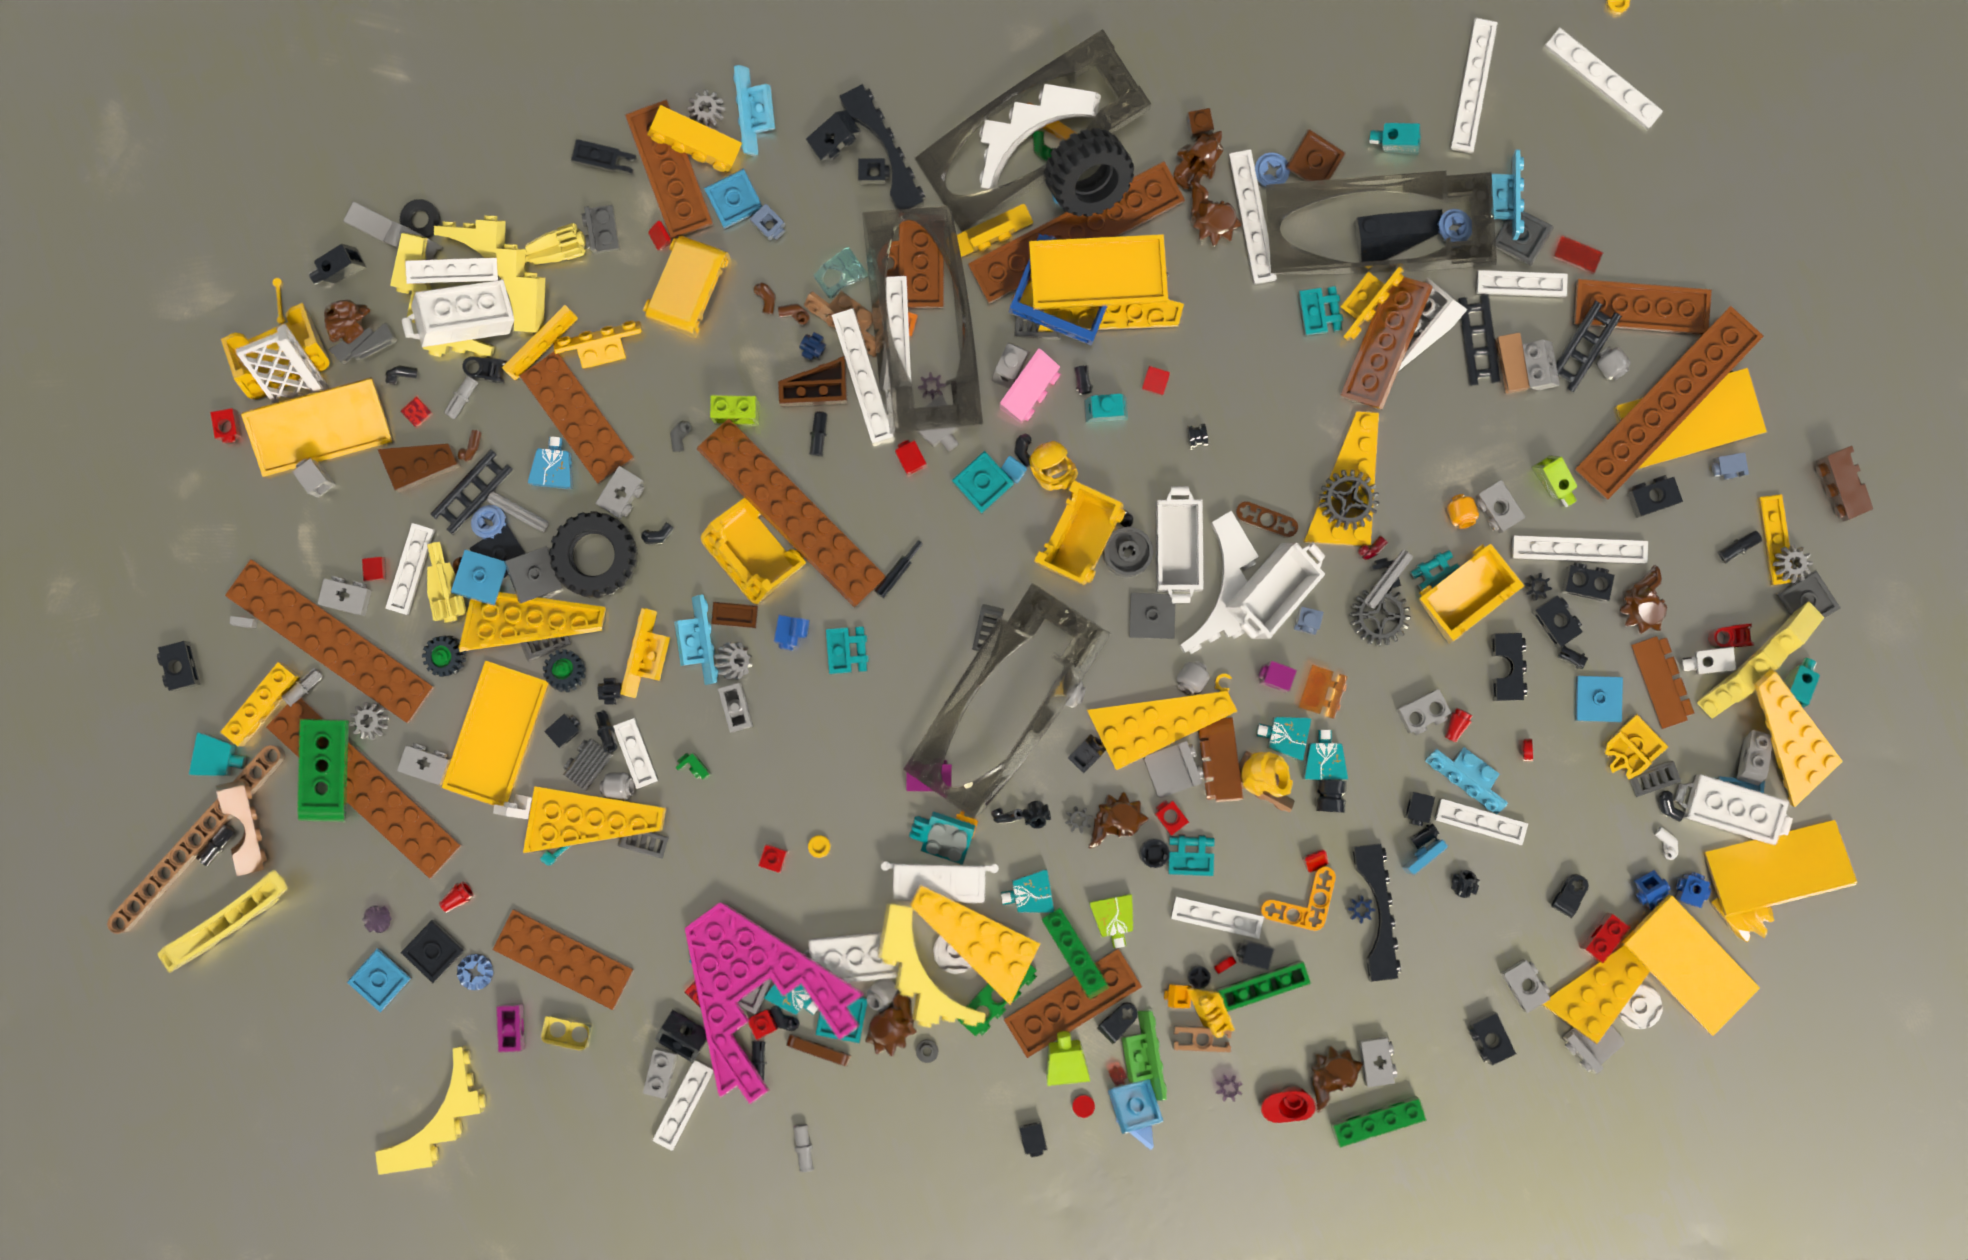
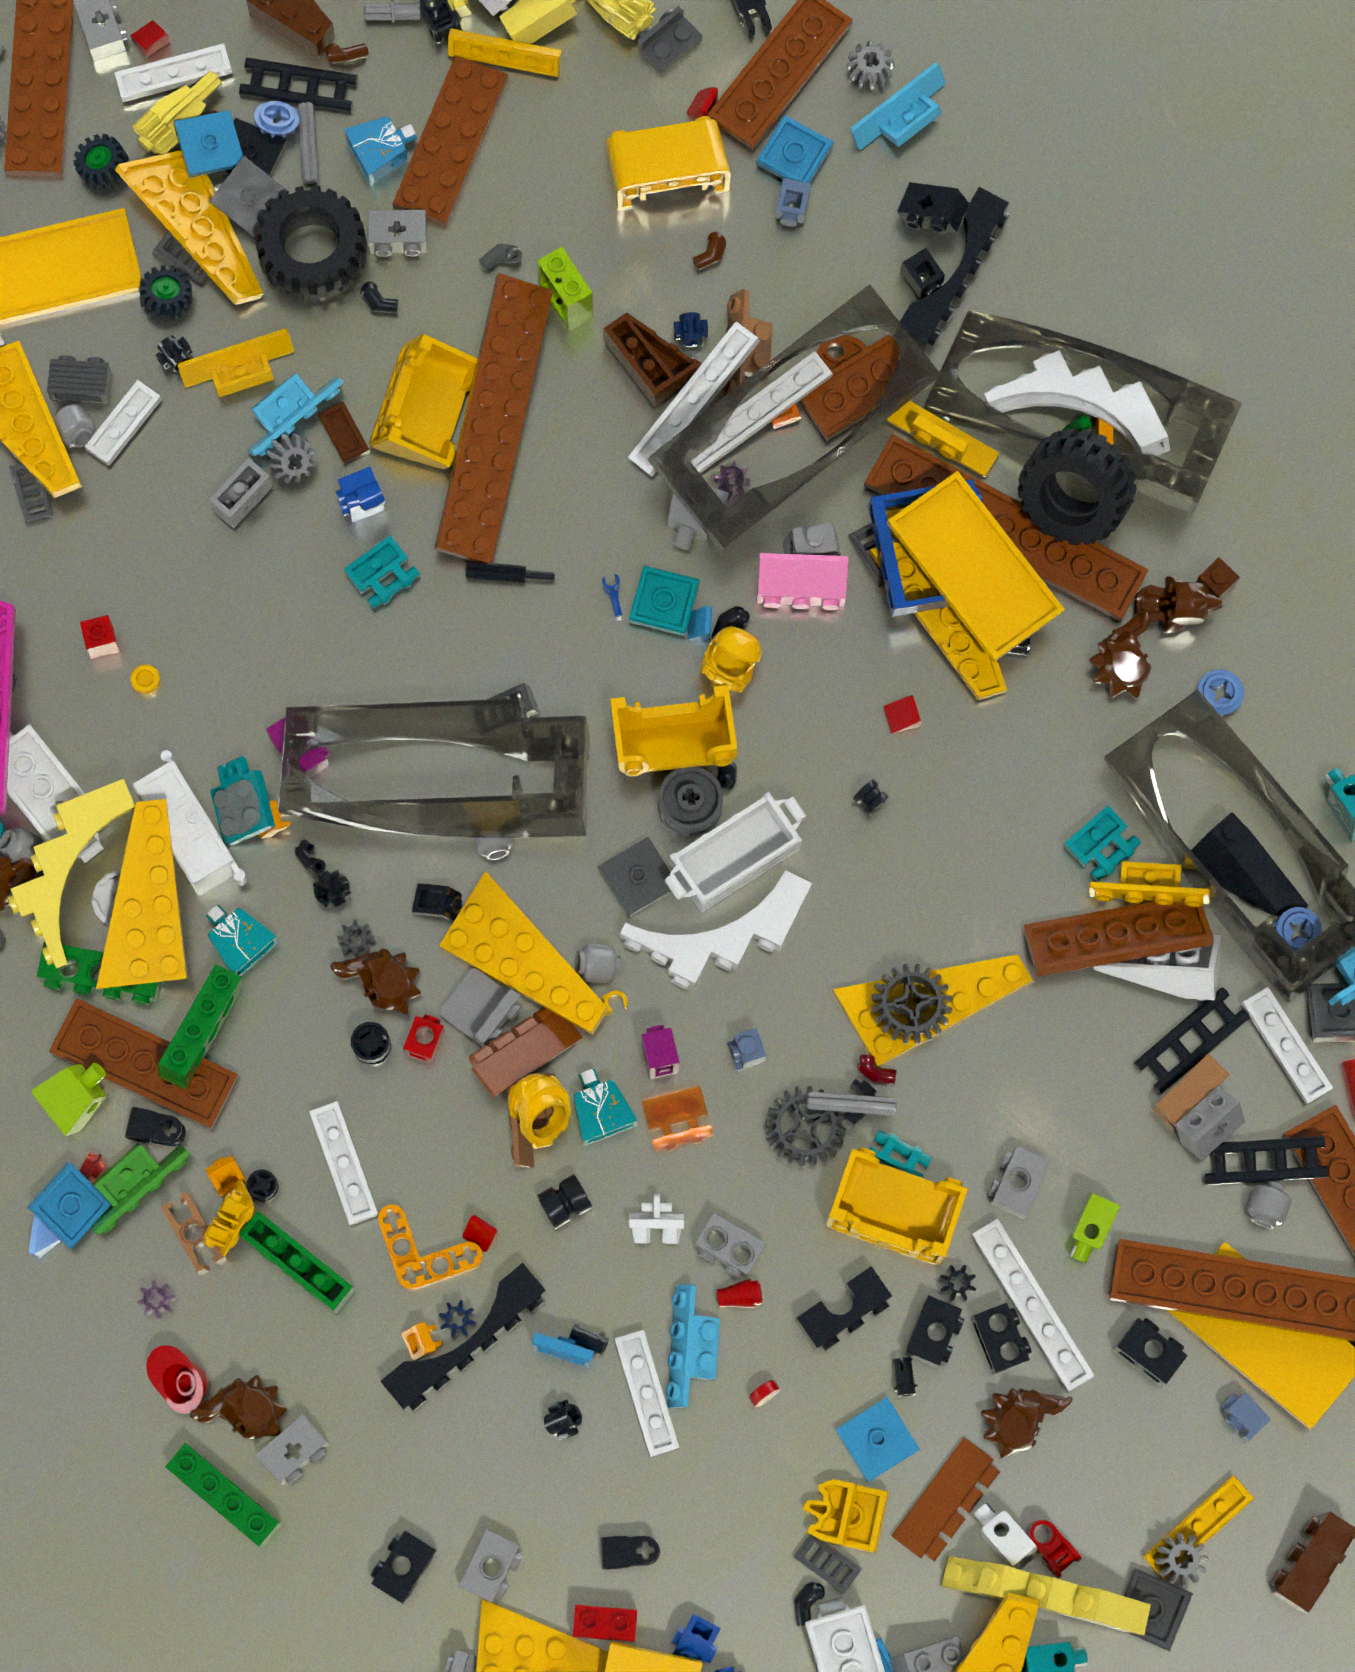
camera: 55 degrees right, 10 degrees down
black brick [544,713,582,748] -> none
yellow bracket [554,320,642,369] -> none
black axle [595,710,618,753] -> none
yellow brick [647,105,742,172] -> none
green bracket [675,753,711,780] -> none
reddish brown arm [778,304,809,325] -> none
black axle [809,411,828,457] -> none
clear light blue piece [814,247,868,299] -> none
red brick [895,439,927,476] -> none
red tile [1072,1095,1095,1118] -> none
black pin [1074,365,1093,395] -> none
teal torso [1084,394,1128,423] -> none
lime torso [1089,894,1133,948] -> none
teal plate [1168,834,1215,876] -> none
red tile [1214,956,1237,975] -> none
white container [1225,542,1325,639] -> none
white plate [1229,149,1277,285] -> none
reddish brown beam [1235,501,1298,538] -> none
black brick [1236,939,1274,971] -> none
reddish brown plate [1285,129,1346,191] -> none
teal torso [1303,730,1348,780] -> none
black brick [1404,792,1435,826] -> none
light orange head [1447,494,1479,529] -> none
white arm [1655,827,1678,860] -> none
black axle [1718,531,1762,564] -> none
none -> light orange tile [402,1322,442,1361]
none -> blue hand [602,574,622,617]
none -> white hips [629,1194,684,1244]

